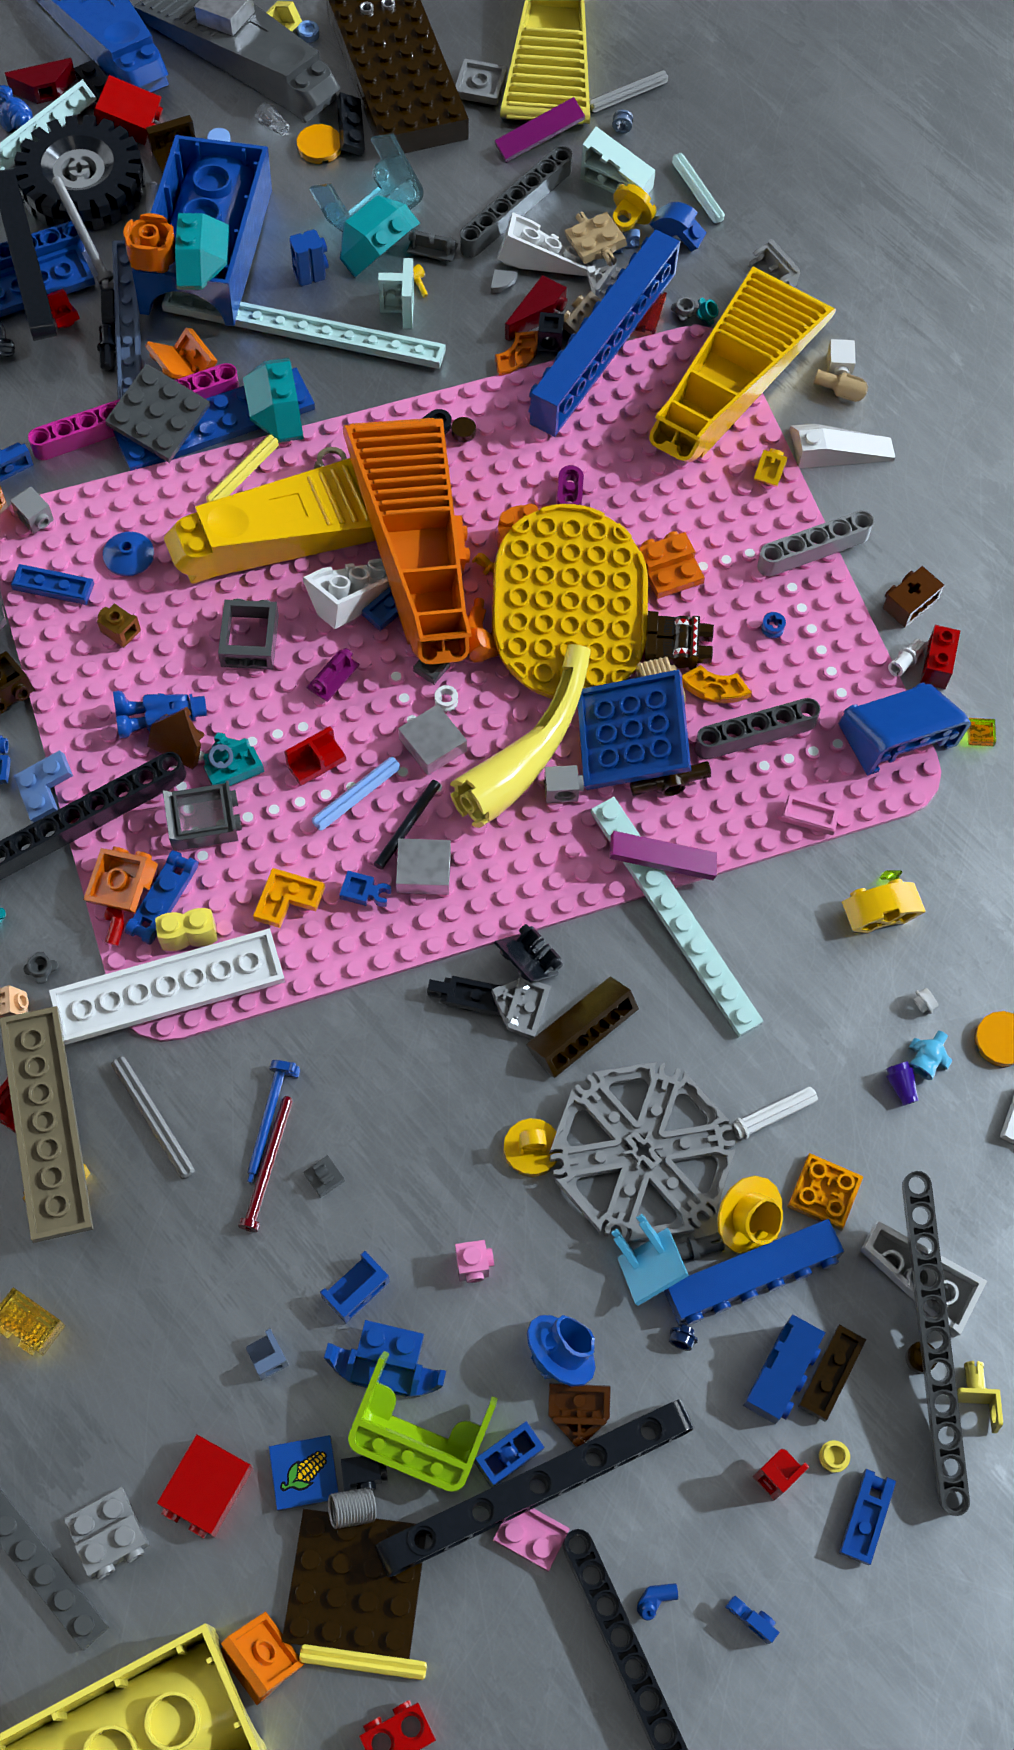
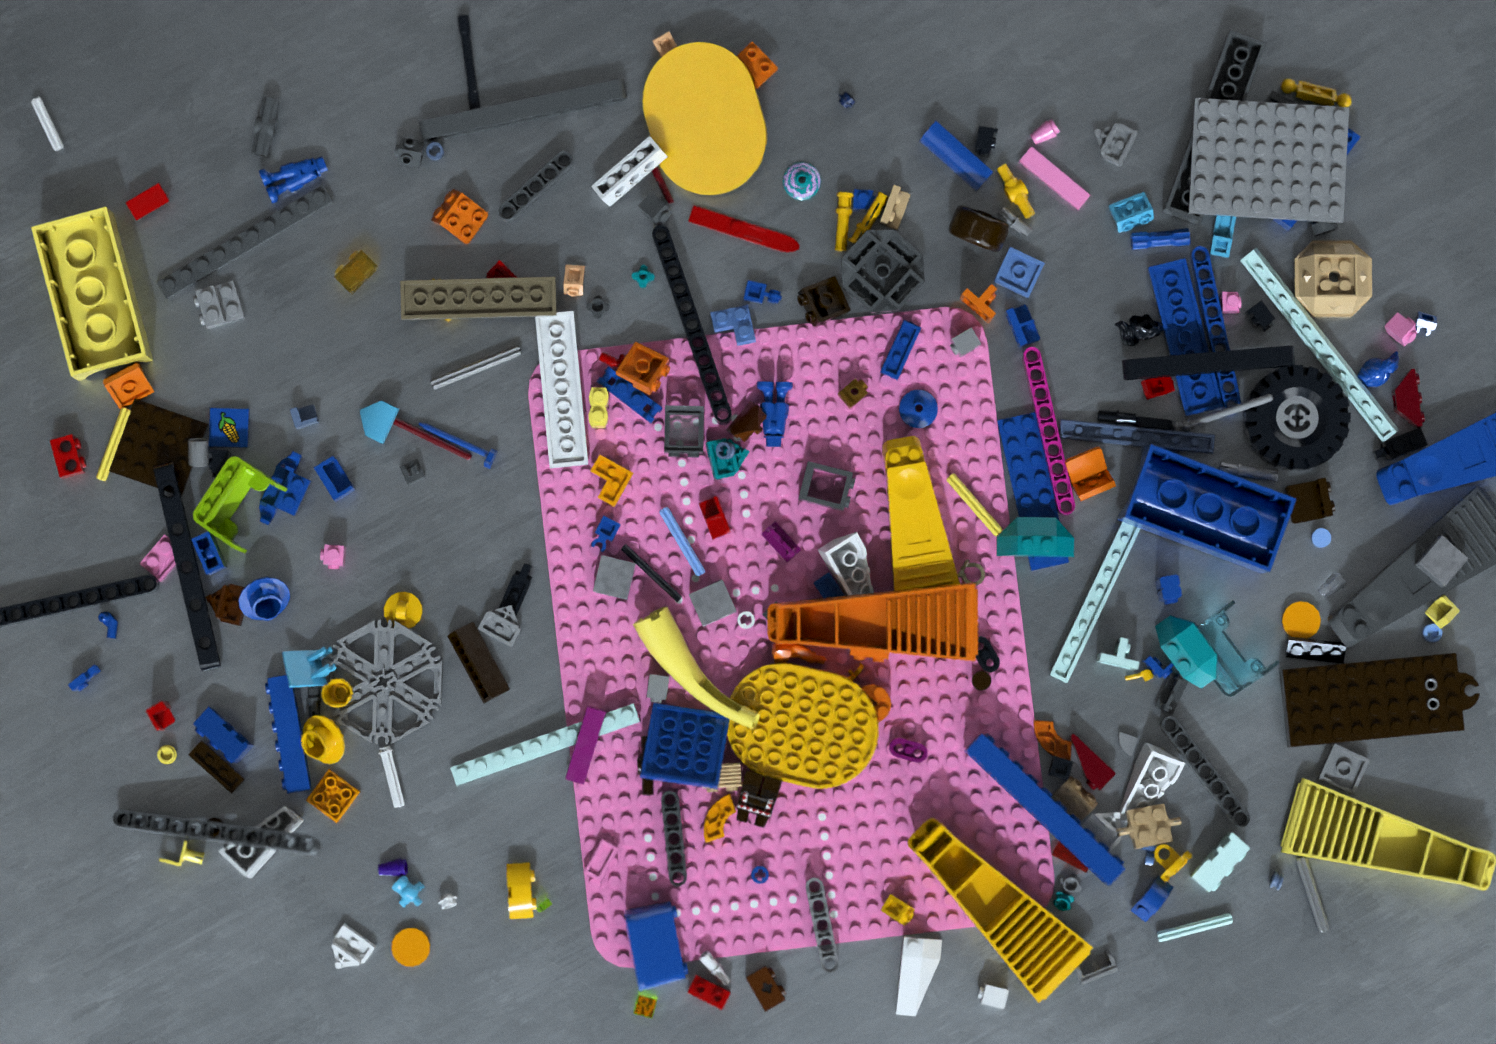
camera: 100 degrees right, 20 degrees up
red brick [94,75,163,145] -> none
dark grey plate [105,363,210,463] -> none
orange brick [123,213,176,273] -> none
red brick [157,1434,254,1539] -> none
teal wedge [175,213,229,290] -> none
black hinge [494,924,563,983] -> none
magenta tile [495,97,585,163] -> none
orange plate [639,531,705,599] -> none
dark blue plate [669,1324,698,1351] -> none
tan arm [814,369,868,402] -> none
blue plate [839,1469,896,1566] -> none
none -> yellow hair [321,679,353,708]
none -> medium azure slope [360,400,399,444]
none -> blue bracket [1142,656,1174,679]

